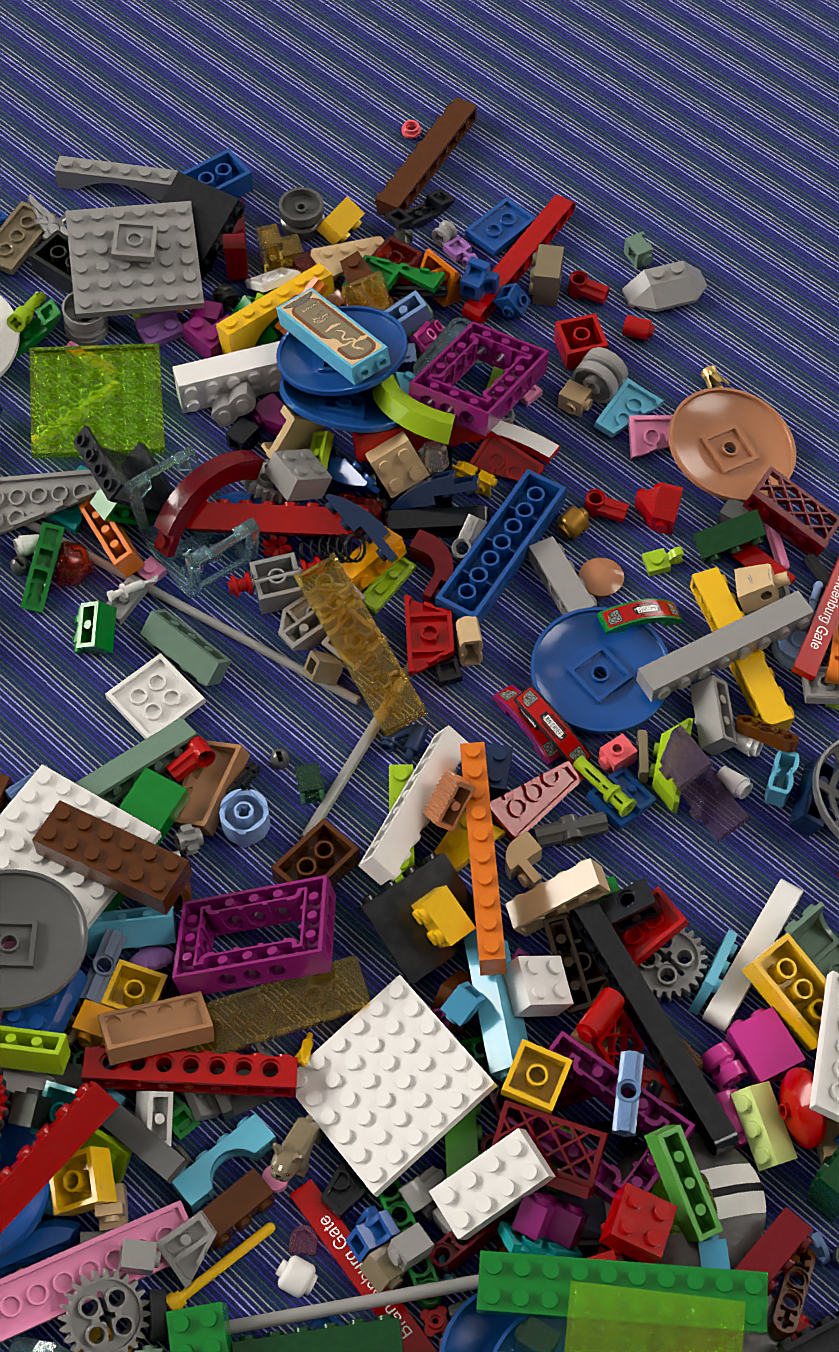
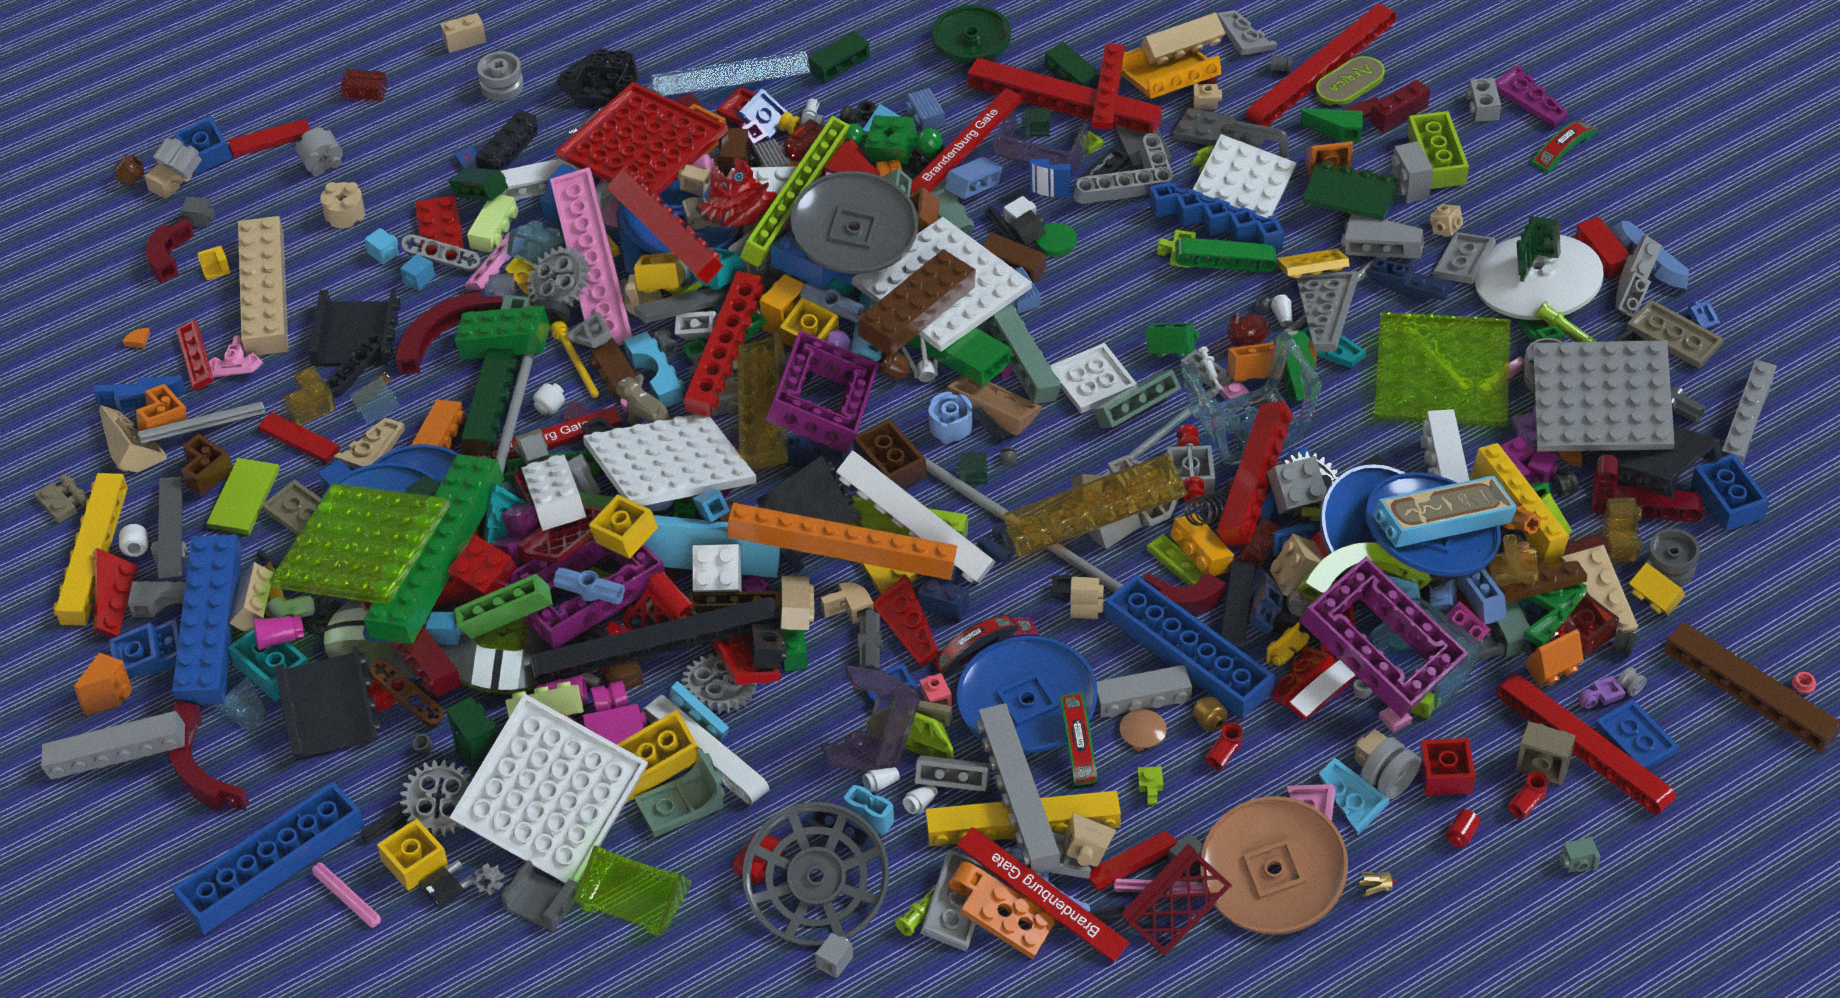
camera: 105 degrees right, 10 degrees down
pearl dark grey brick [7,1087,52,1129] -> none
green slope [20,522,65,613] -> none
flat silver piece [28,194,68,240] -> none
black panel [73,425,174,515] -> none
medium nougat slope [98,991,214,1065] -> none
light grey plate [111,220,158,262] -> none
light grey brick [117,1238,161,1276] -> none
dark red arch [154,450,264,557] -> none
red piece [166,736,216,782] -> none
light grey gear [174,823,204,856] -> none
light grey brick [211,382,256,427] -> none
white tile [245,267,301,292] -> none
yellow hand [295,1032,313,1067] -> none
dark blue slope [325,494,398,564] -> none
blue brick [345,1205,400,1263] -> none
black slope [384,188,455,230] -> none
red wing [404,595,454,676] -> none
yellow brick [411,885,476,947] -> none
nougat brick [423,770,476,832] -> none
light grey piece [452,514,487,559] -> none
blue brick [460,256,500,302] -> none
blue brick [493,283,531,318] -> none
lime pin [573,755,637,817] -> none
light grey wedge [622,261,707,312] -> none
red slope [634,482,683,535] -> none
dark green brick [692,509,767,564] -> none
reddish brown beam [735,715,799,752] -> none
medium blue tile [809,1231,830,1266] -> none

